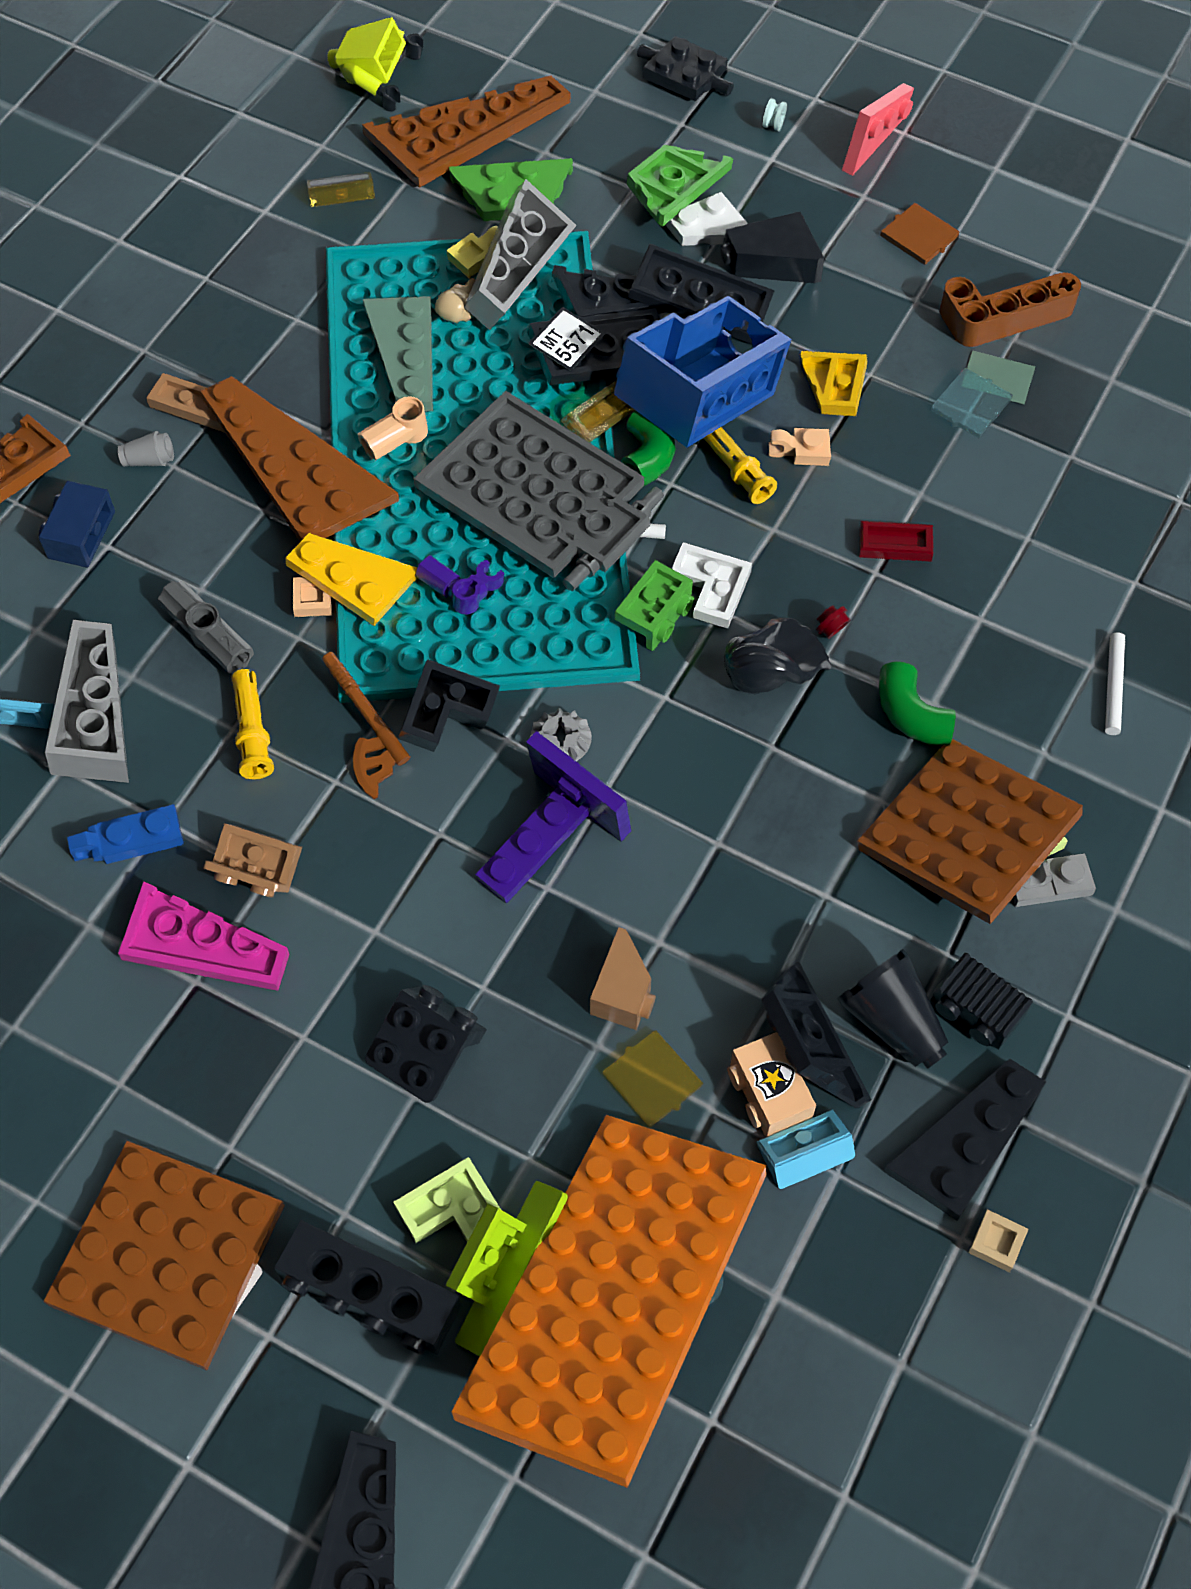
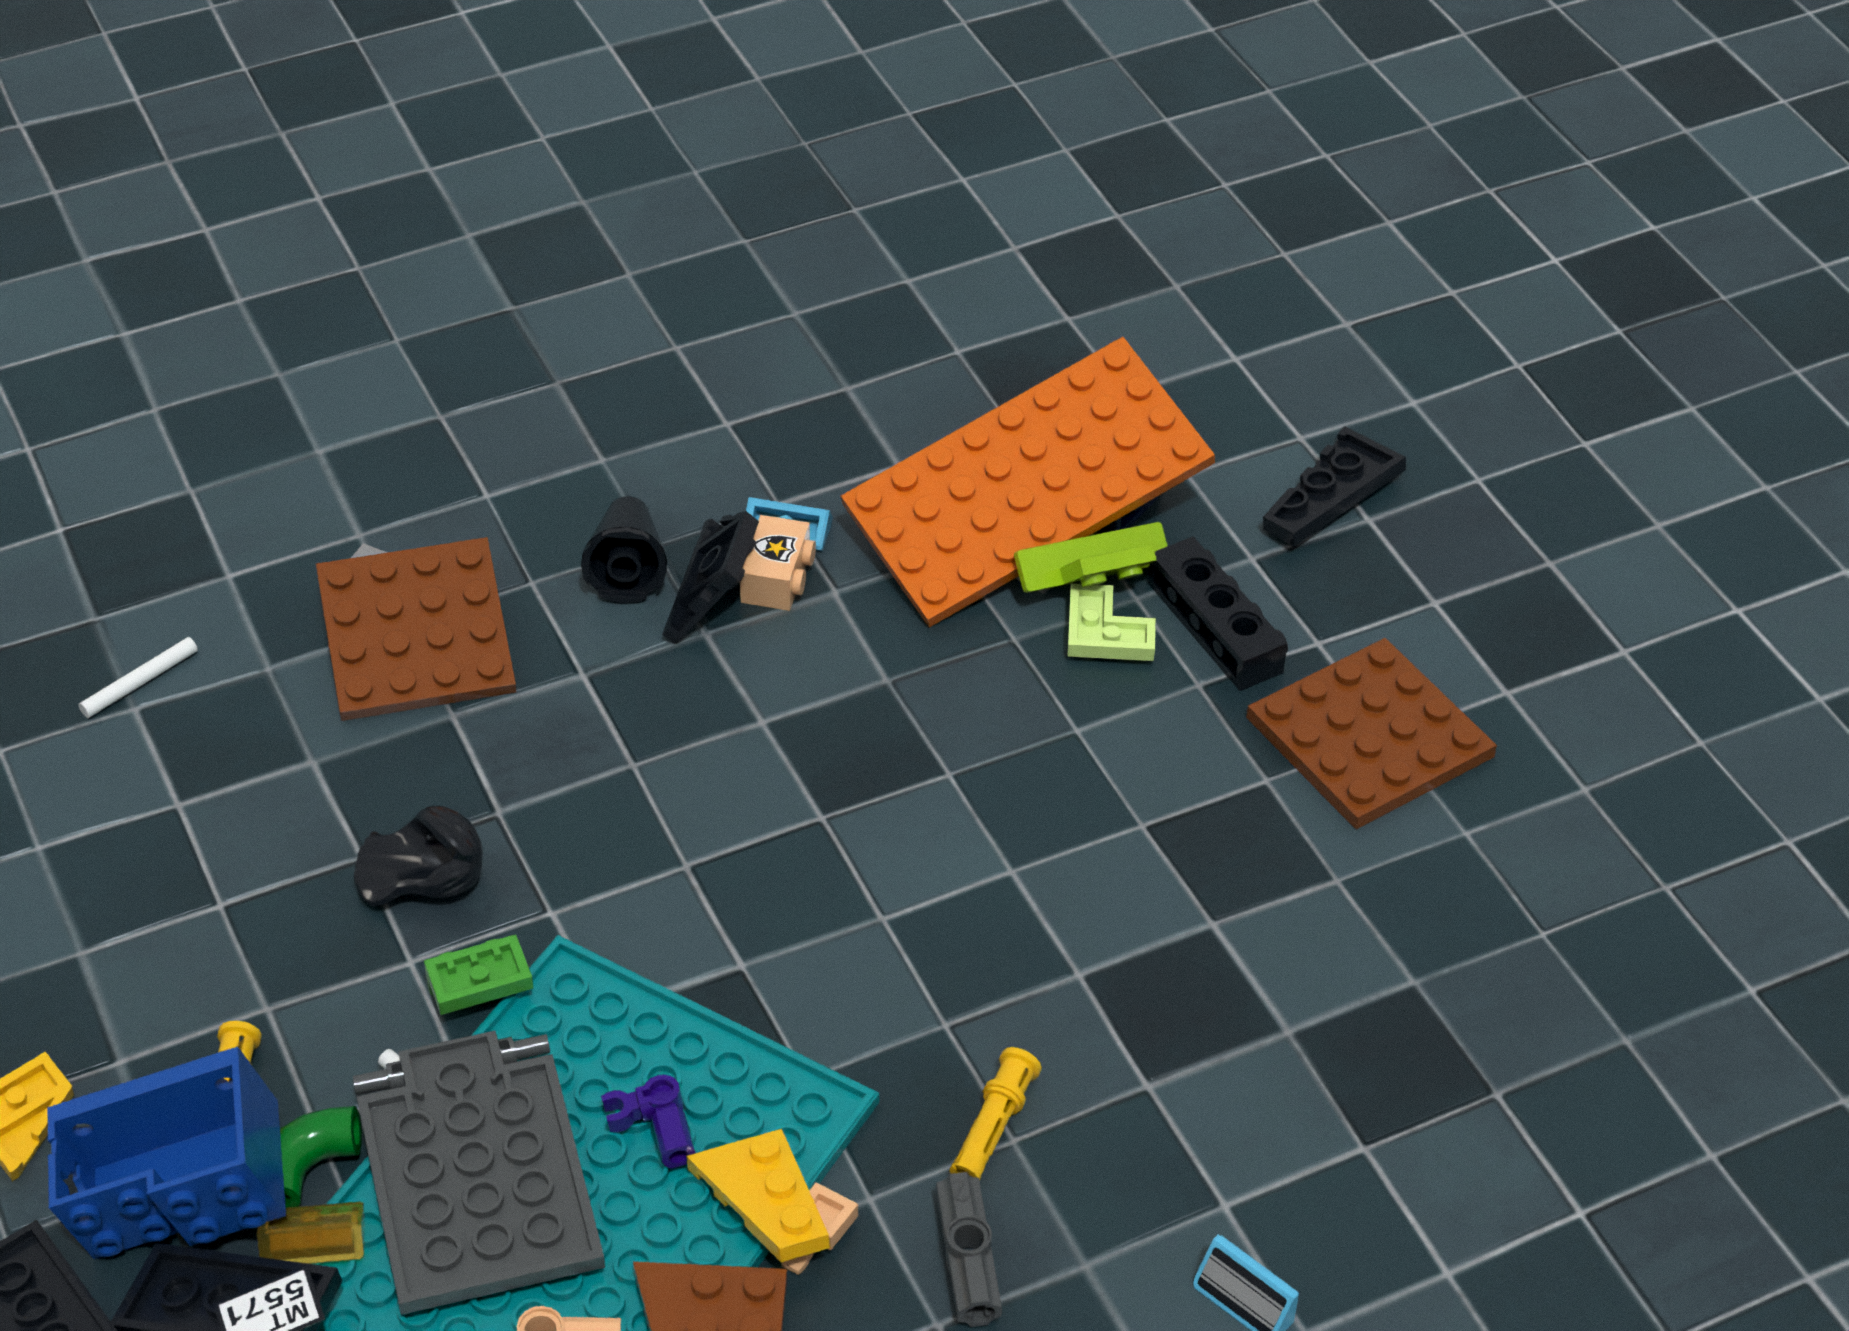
camera: 145 degrees left, 15 degrees down
light grey wedge [45,620,129,783] -> none
blue hinge [67,804,184,864] -> none
dark pink wing [118,882,289,991] -> none
medium nougat bracket [203,823,302,897] -> none
dark orange piece [322,651,410,799] -> none
black bracket [365,985,487,1103] -> none
black brick [398,659,500,752] -> none
dark purple piece [475,731,631,904] -> none
light grey gear [530,708,591,761] -> none
medium nougat slope [590,927,656,1030] -> none
clear yellow piece [603,1030,703,1128] -> none
white plate [672,542,752,629] -> none
light nougat plate [768,428,831,466] -> none
dark red plate [816,605,851,639] -> none
dark red tile [859,521,933,562] -> none
green cylinder [879,661,956,746] -> none
black wing [884,1059,1046,1221] -> none
black brick [931,953,1033,1050] -> none
tan plate [968,1209,1028,1272] -> none

